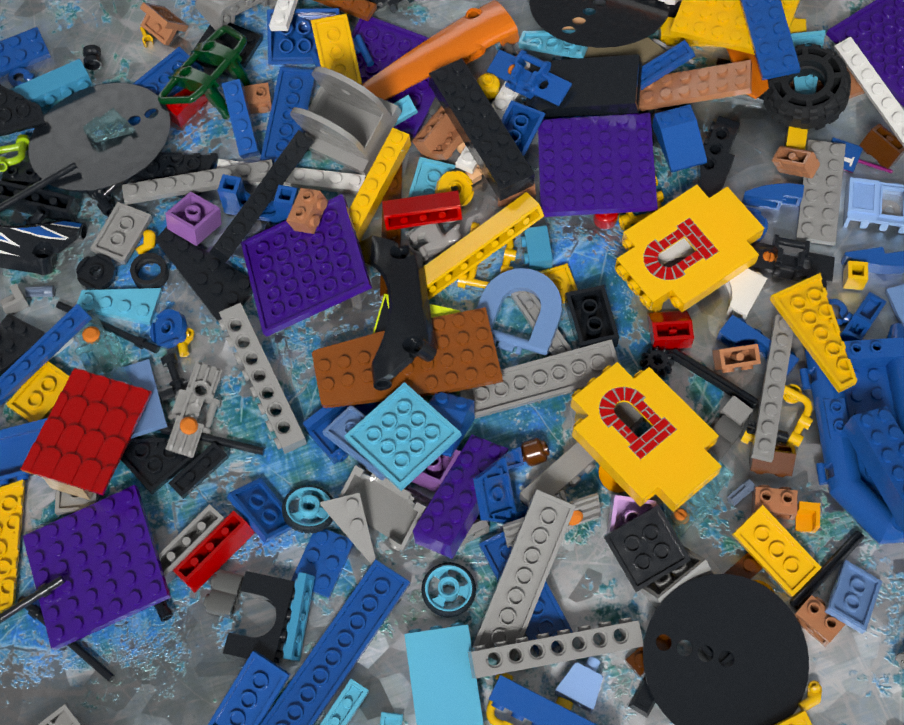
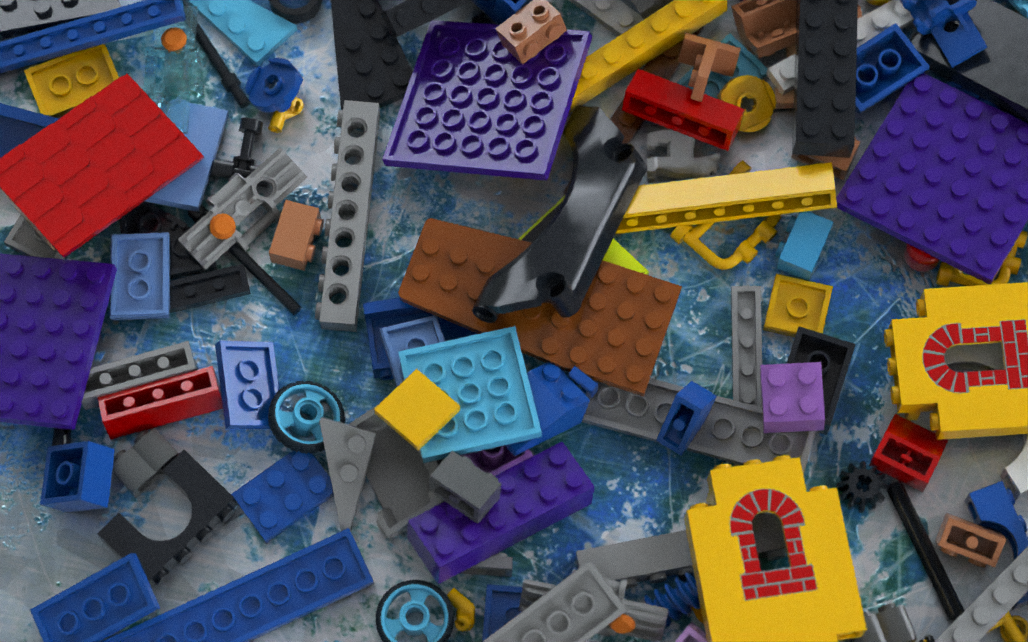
camera: 30 degrees right, 5 degrees up
dark azure plate [283,573,315,661] -> none
blue wing [473,447,528,524] -> none
medium blue piece [476,268,562,356] -> none
reddish brown head [521,437,550,467] -> none
light grey panel [719,396,753,427] -> none
none -> blue brick [40,441,115,513]
none -> medium blue tile [110,232,170,320]
none -> nougat brick [269,200,324,271]
none -> yellow tile [374,369,460,451]
none -> dark grey brick [429,451,501,524]
none -> yellow arm [447,588,475,632]
none -> blue tile [568,366,598,399]
none -> blue piece [644,571,701,627]
none -> blue slope [656,381,717,456]
none -> nougat bracket [678,33,741,102]
none -> medium lavender brick [760,362,825,433]

